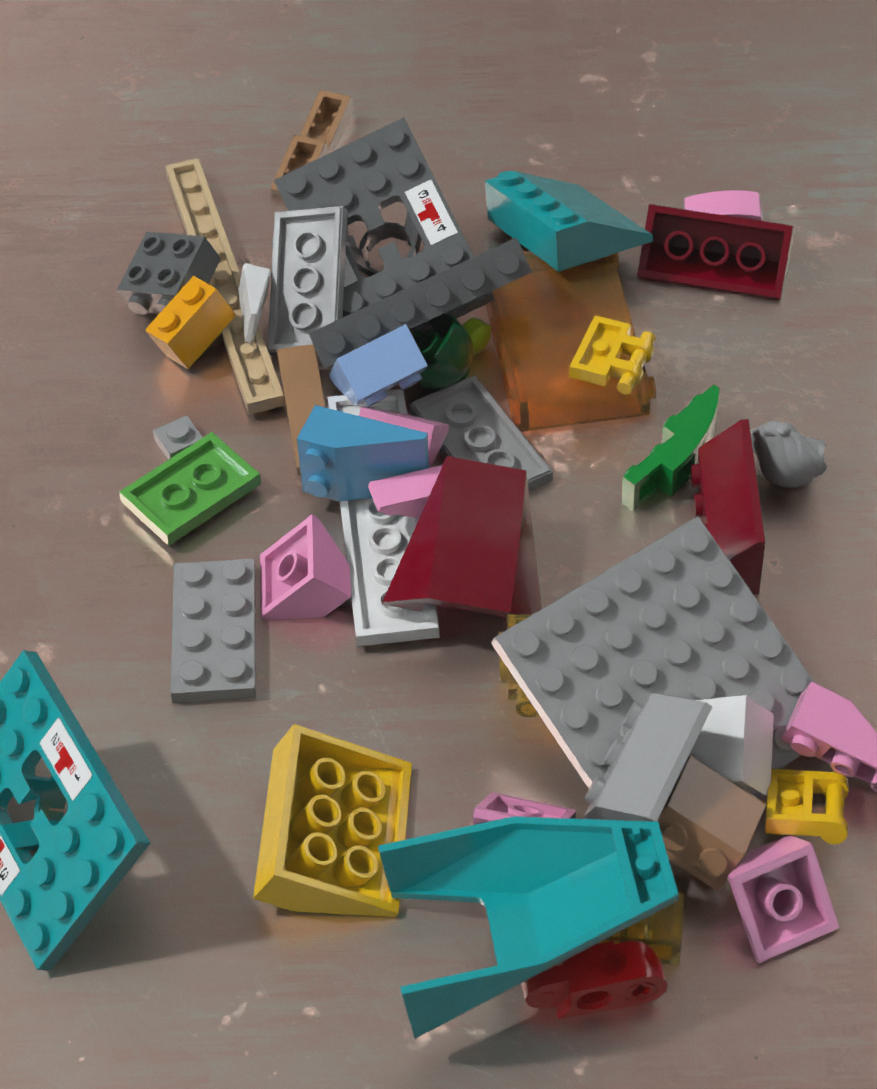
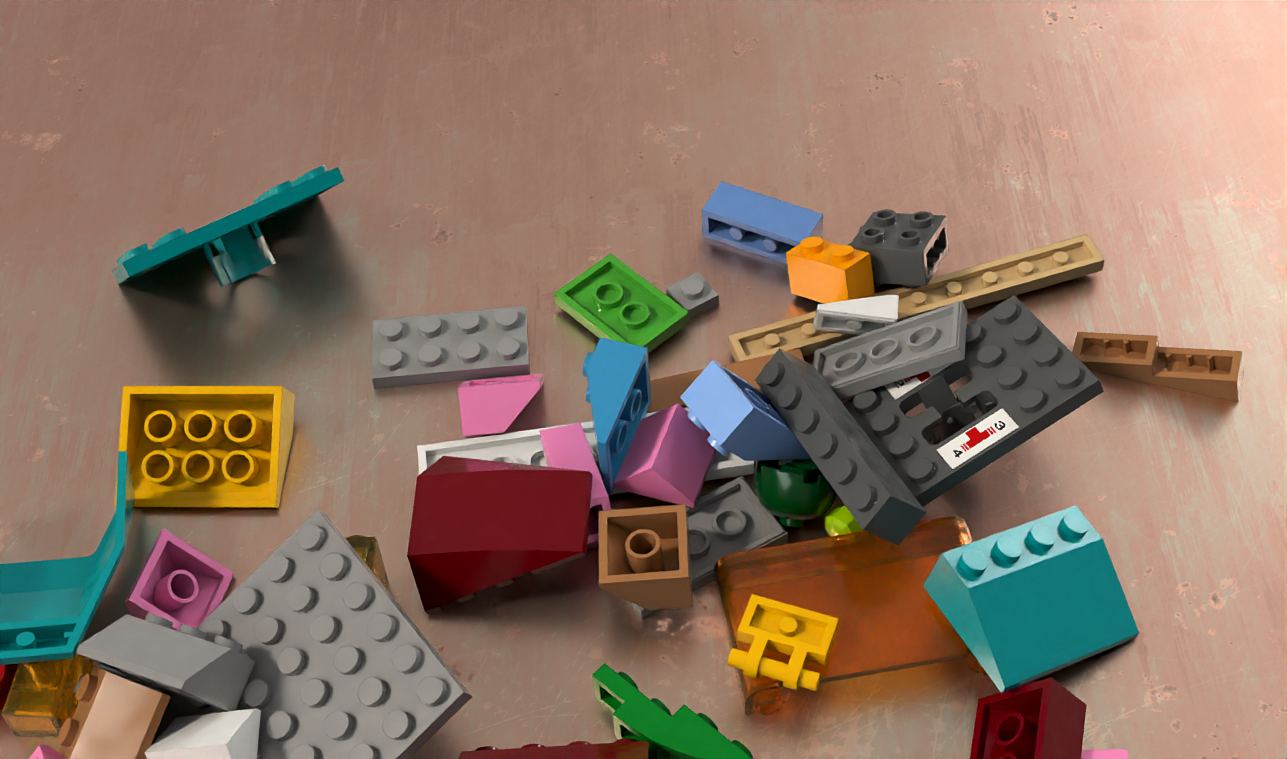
camera: 90 degrees right, 0 degrees up
none -> medium nougat slope [598,504,693,610]
none -> medium blue brick [701,181,823,264]

